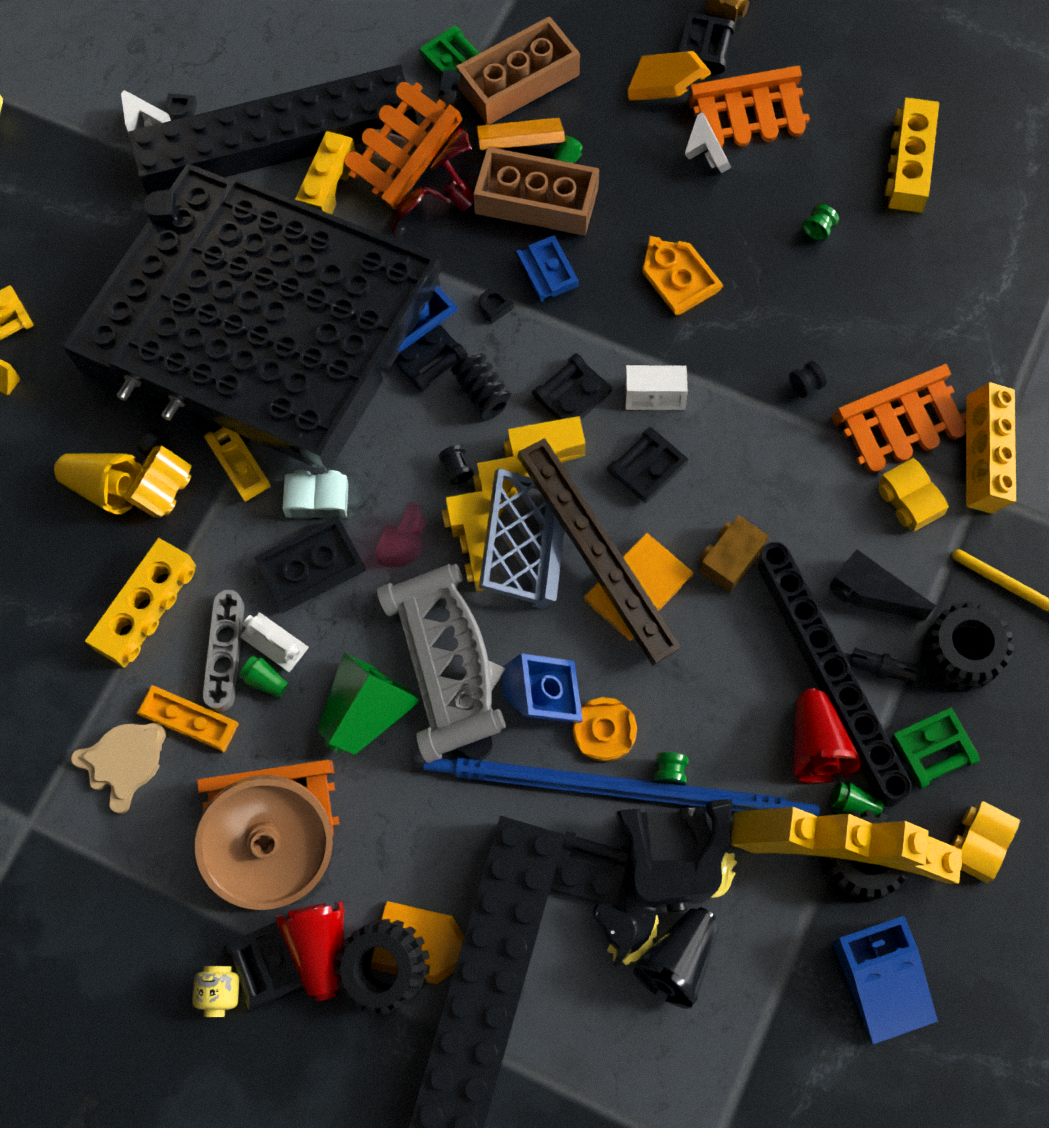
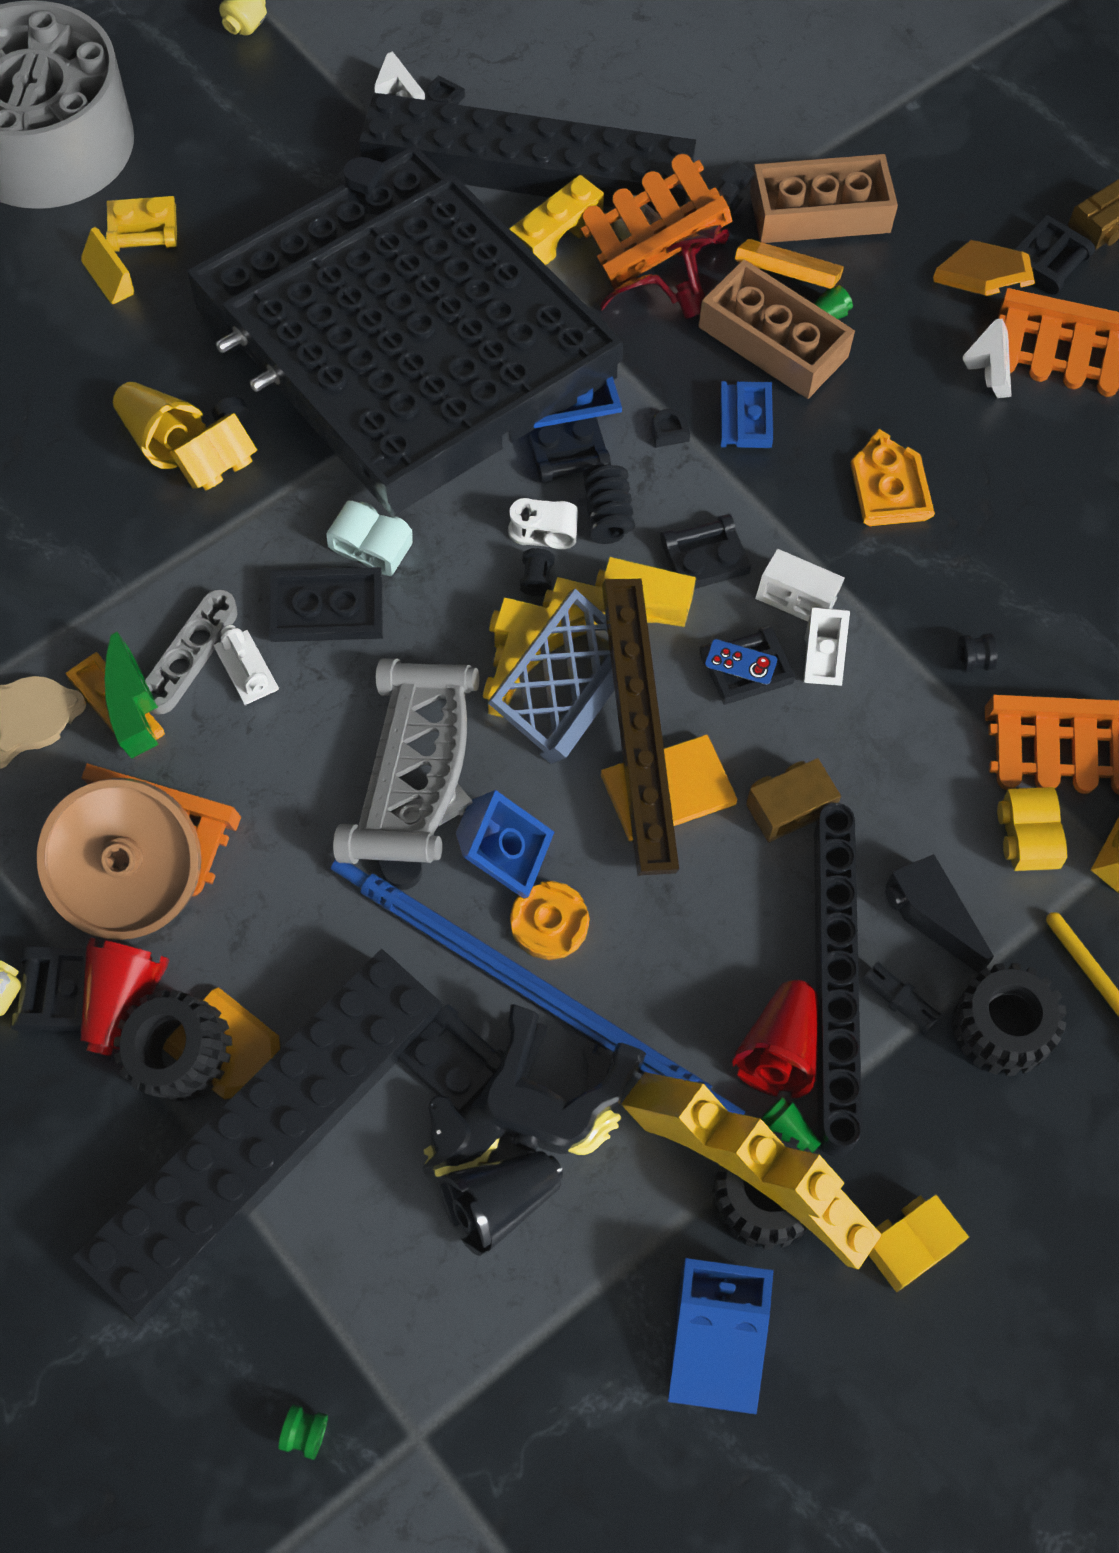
camera: 20 degrees right, 5 degrees down
yellow brick [85,538,196,668] -> none
yellow plate [203,426,271,502] -> none
green cone [239,655,289,699] -> none
green slope [317,653,420,755] -> none
clear pink brick [375,502,426,567] -> none
green plate [419,26,480,77] -> none
green wheel [654,752,689,785] -> none
green wheel [802,203,839,241] -> none
green plate [891,707,980,789] -> none
none -> green slope [104,631,159,759]
none -> white piece [508,498,578,549]
none -> blue sticker [705,639,777,685]
none -> white slope [803,607,850,686]

